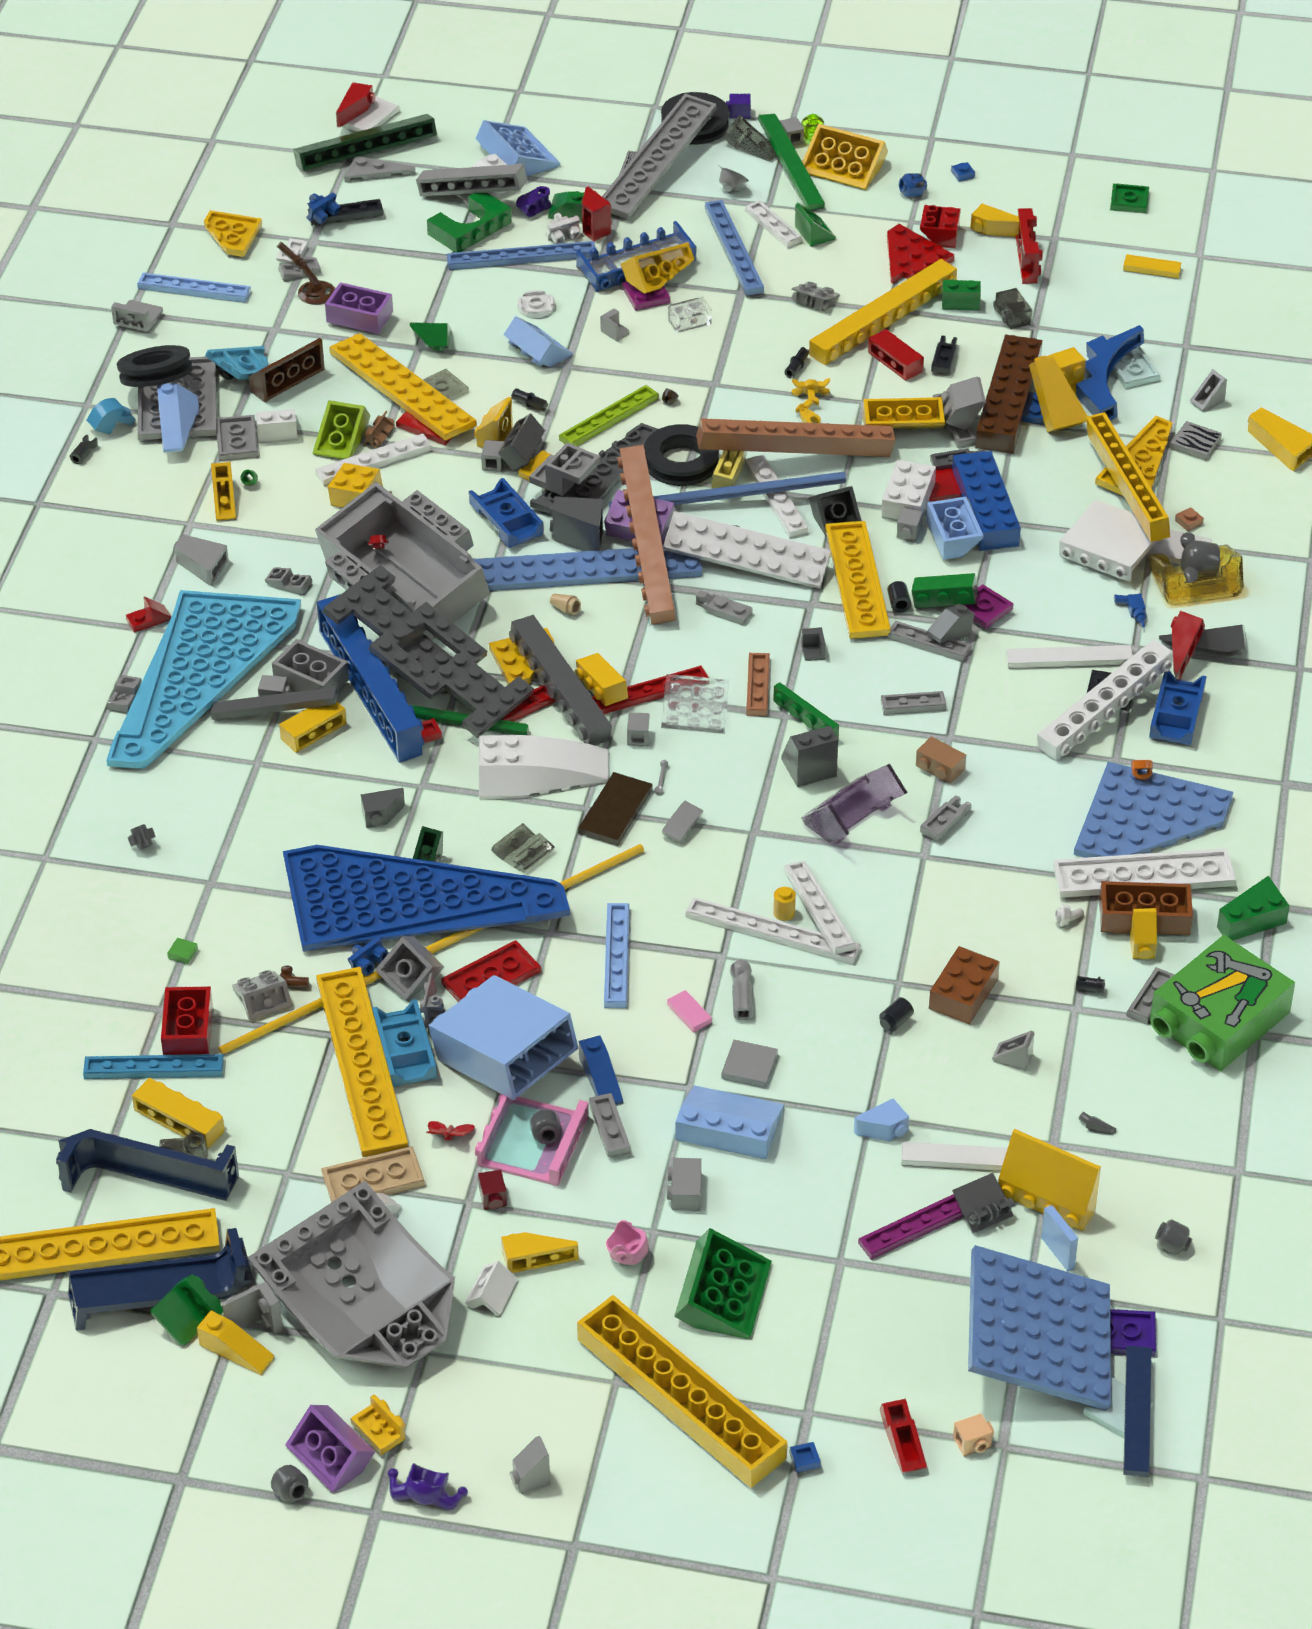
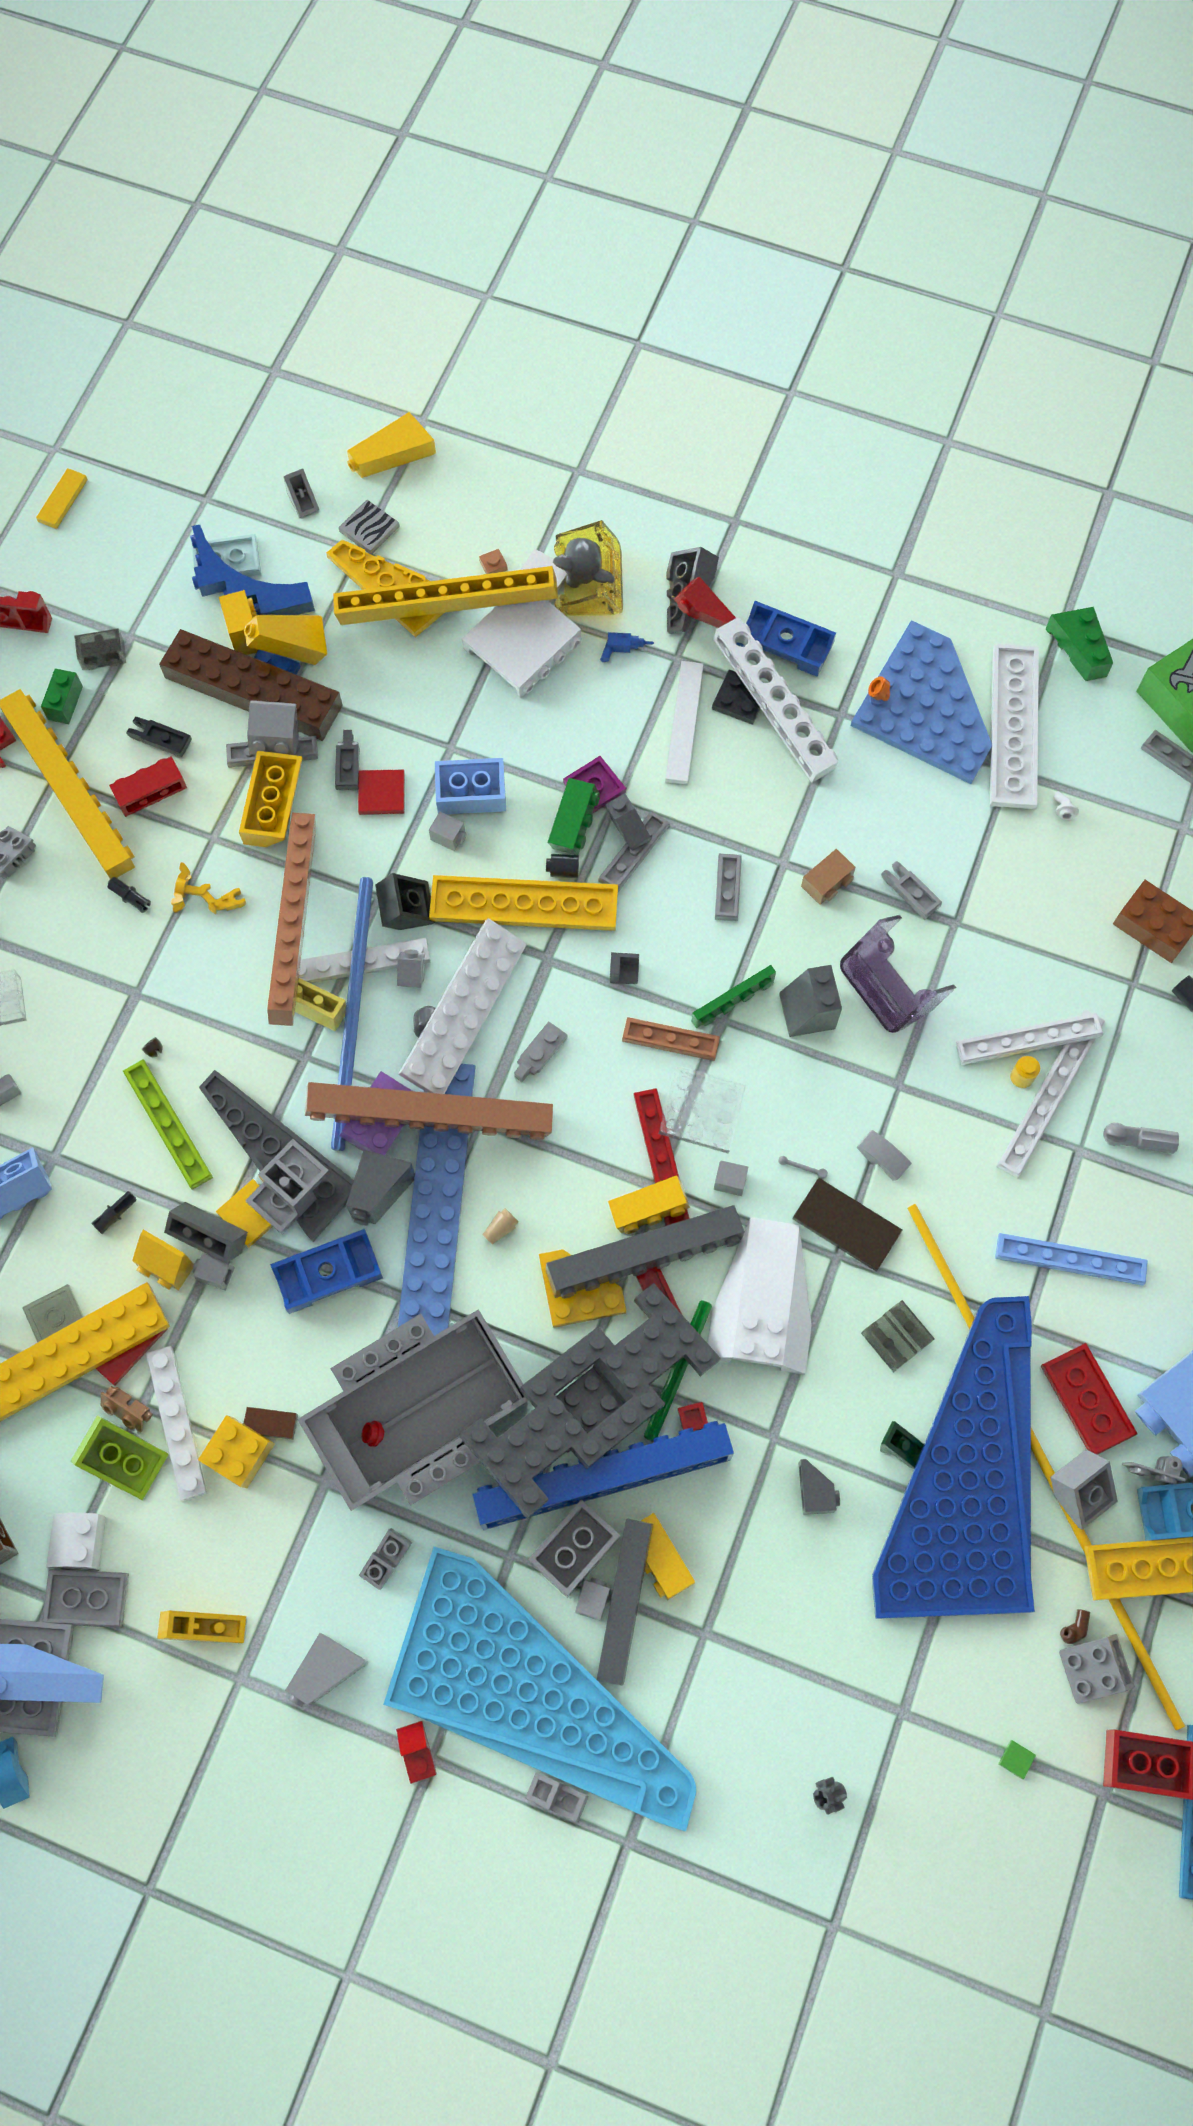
camera: 80 degrees left, 25 degrees up
pearl dark grey bar [70,435,98,465] -> none
green hinge [241,469,258,486] -> none
blue hips [347,937,389,976] -> none
black tyre [644,424,719,486] -> none
bright pink tile [667,990,712,1033] -> none
white brick [882,460,936,520] -> none
blue brick [952,451,1021,551] -> none
black pin [1076,975,1105,994] -> none
dark orange brick [1099,881,1193,935] -> none
yellow slope [1130,908,1157,959] -> none
none -> light grey brick [397,949,425,988]

